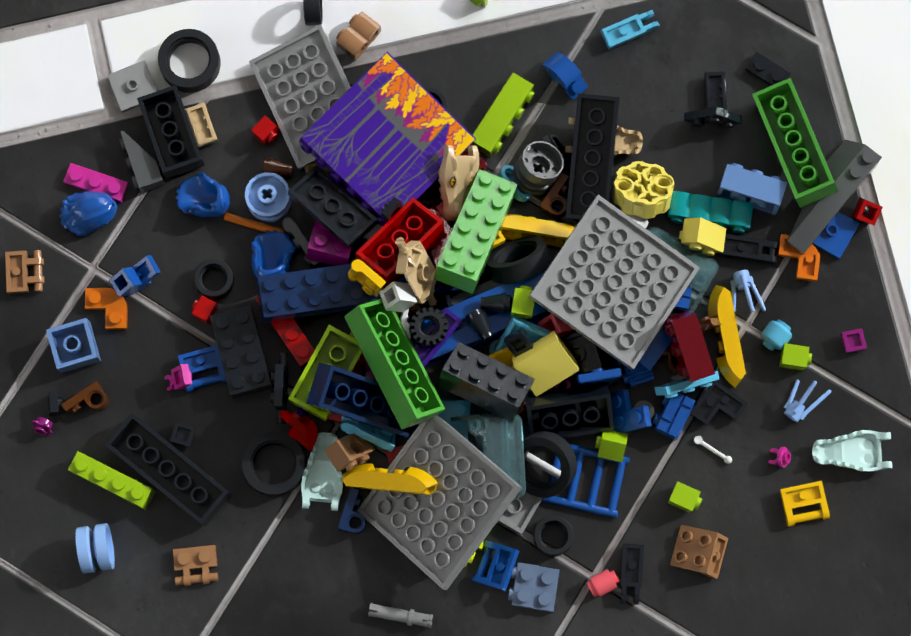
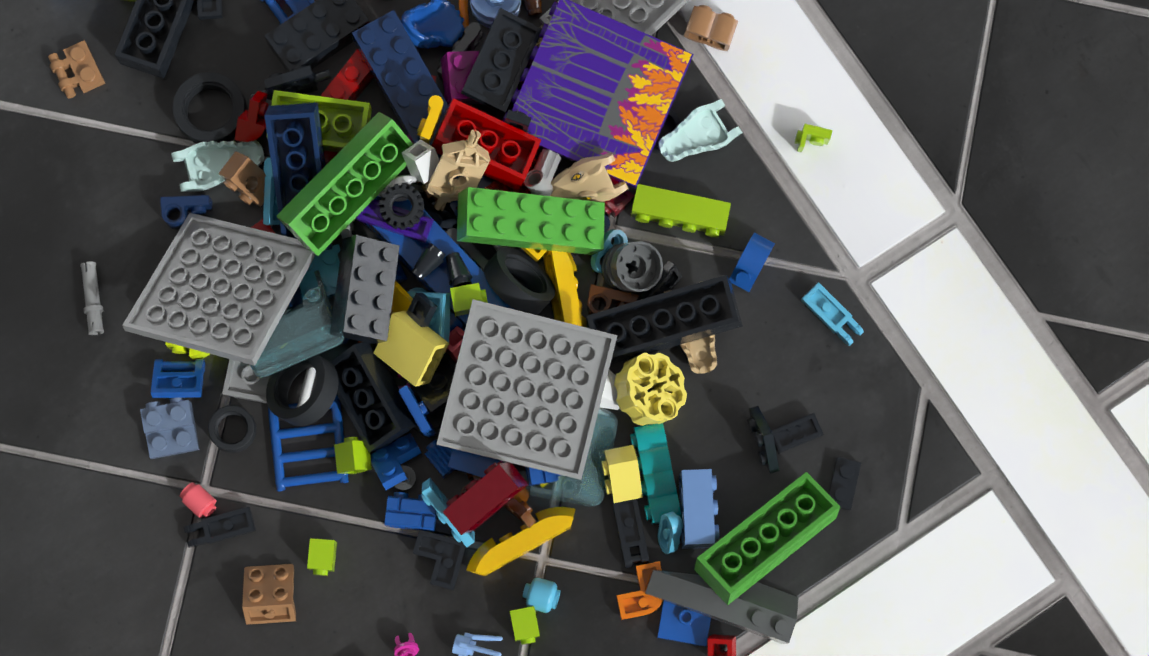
camera: 60 degrees right, 0 degrees up
yellow brick [342,464,438,495] -> none
white hinge [694,436,732,464] -> none
light blue plant [730,270,766,312] -> none
none -> light grey piece [524,149,561,196]
none -> medium azure plate [657,512,683,554]
none -> light aqua animal [658,99,743,162]

